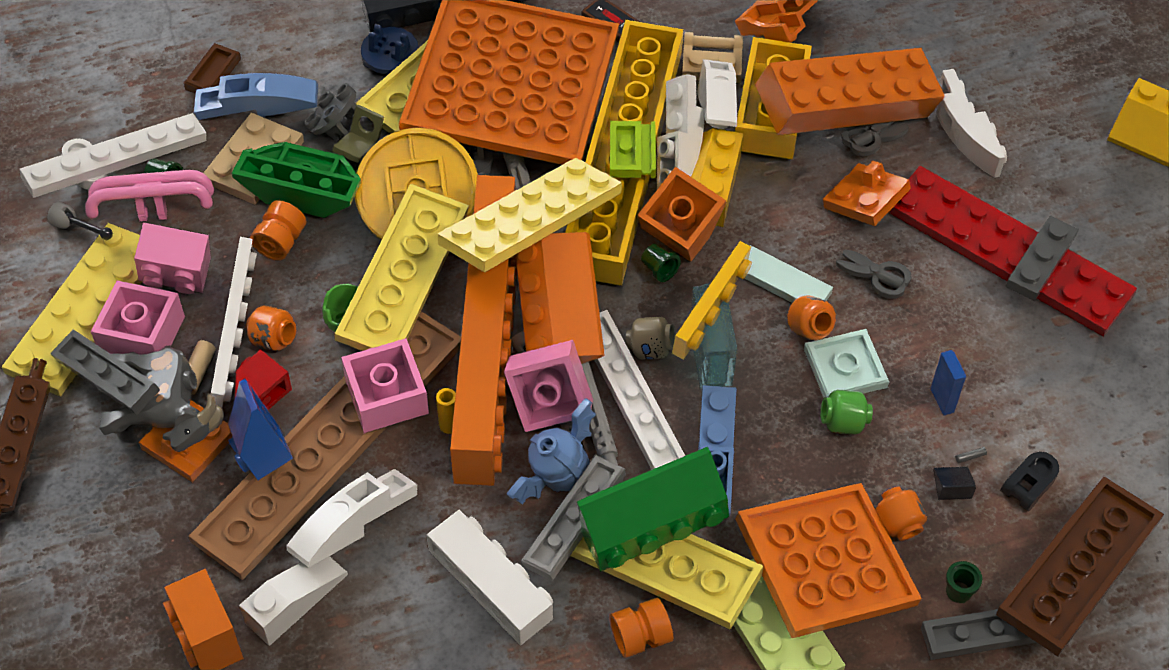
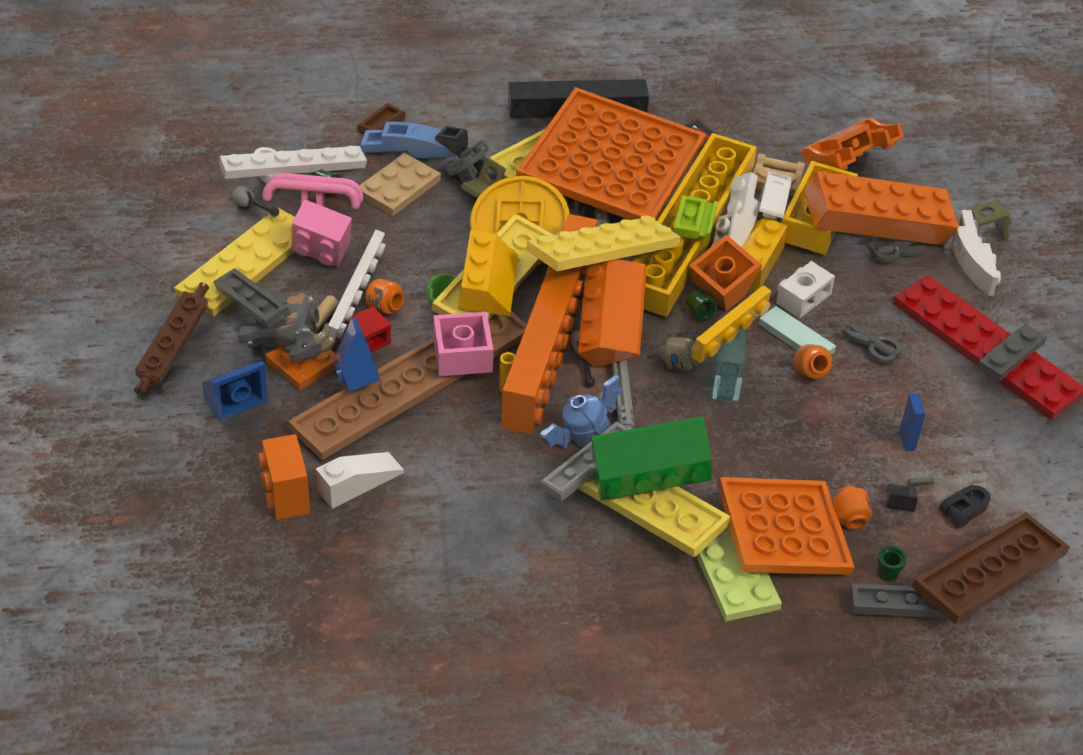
camera: 10 degrees right, 10 degrees down
bright pink brick [91,281,185,355] -> none
green wedge [231,142,361,218] -> none
orange wheel [250,200,307,261] -> none
white slope [287,469,417,567] -> none
dark blue plate [361,24,419,74] -> none
white brick [427,510,553,646] -> none
bright pink brick [504,340,593,432] -> none
white plate [595,310,685,470] -> none
orange wheel [609,597,674,658] -> none
medium blue slope [698,385,736,516] -> none
light aqua tile [804,329,889,397] -> none
bright green head [821,389,873,435] -> none
orange hinge [823,161,911,226] -> none
none -> blue slope [202,361,268,422]
none -> black slope [435,126,468,155]
none -> yellow slope [458,230,518,317]
none -> white brick [776,261,835,319]
none -> olive bracket [971,200,1012,240]

